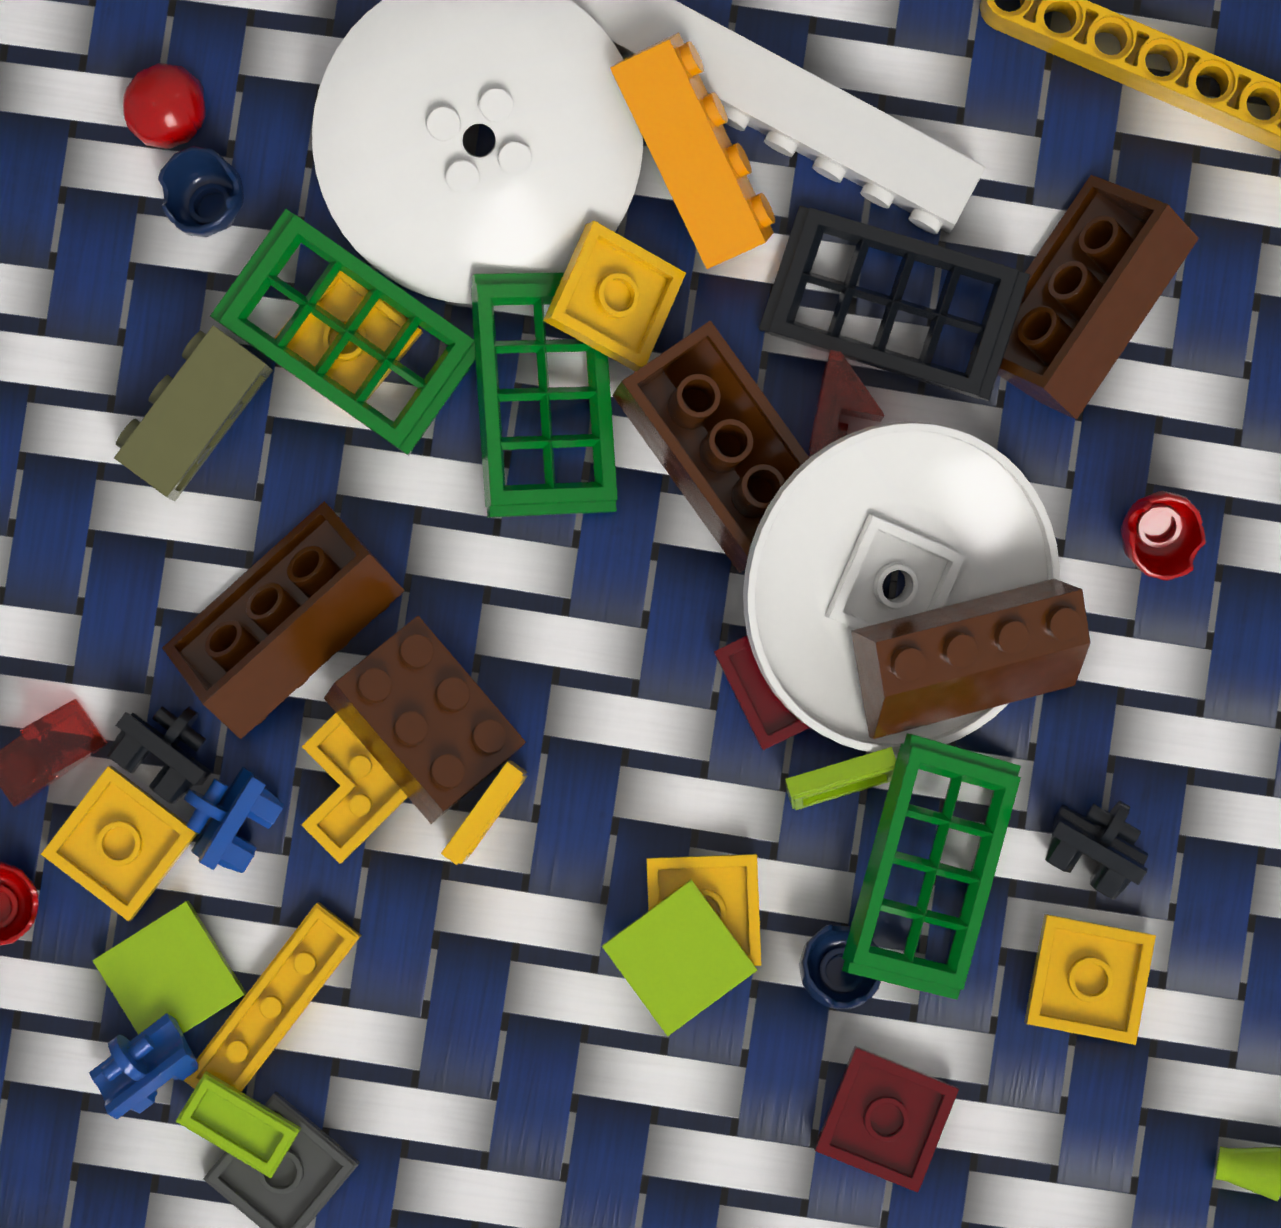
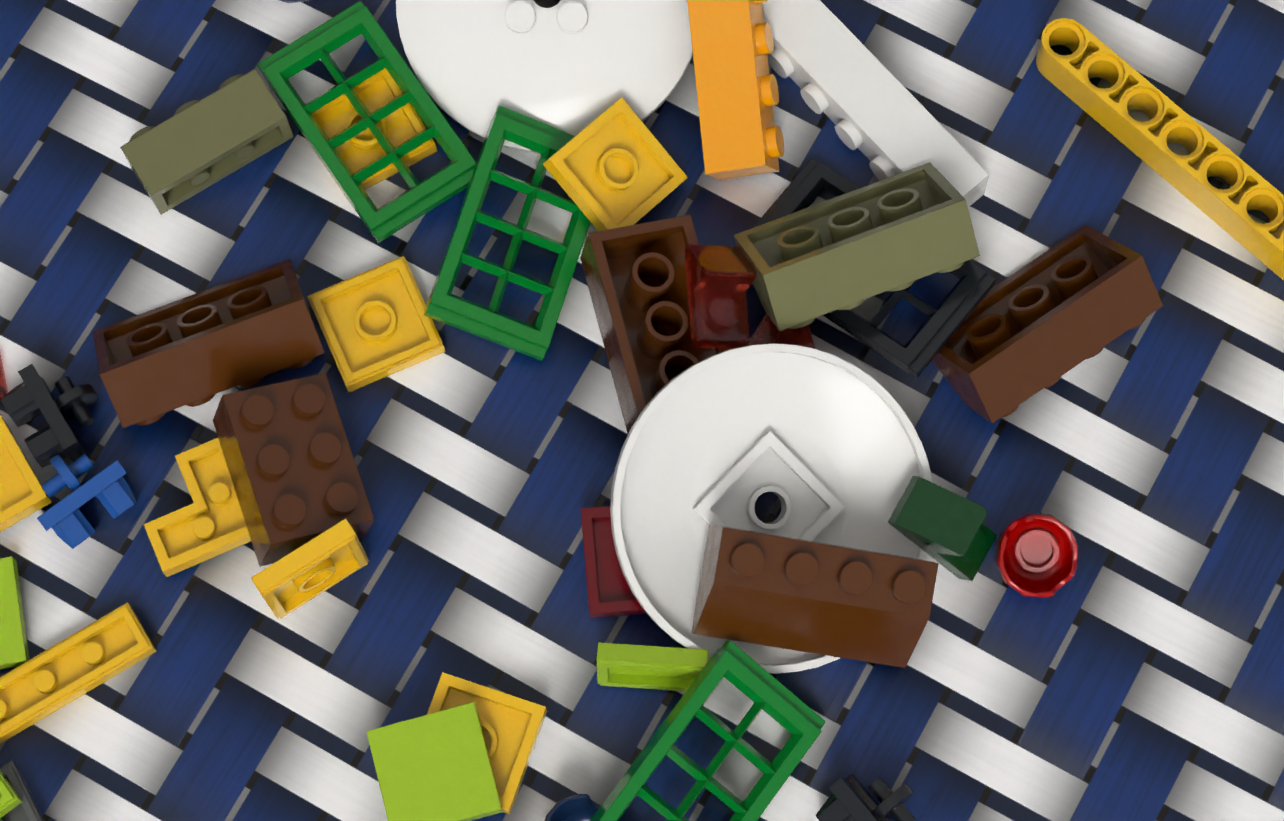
camera: 25 degrees right, 15 degrees down
none -> yellow tile [307,256,446,393]
none -> clear red slope [685,244,757,349]
none -> olive slope [734,162,980,331]
none -> dark green slope [888,476,997,581]

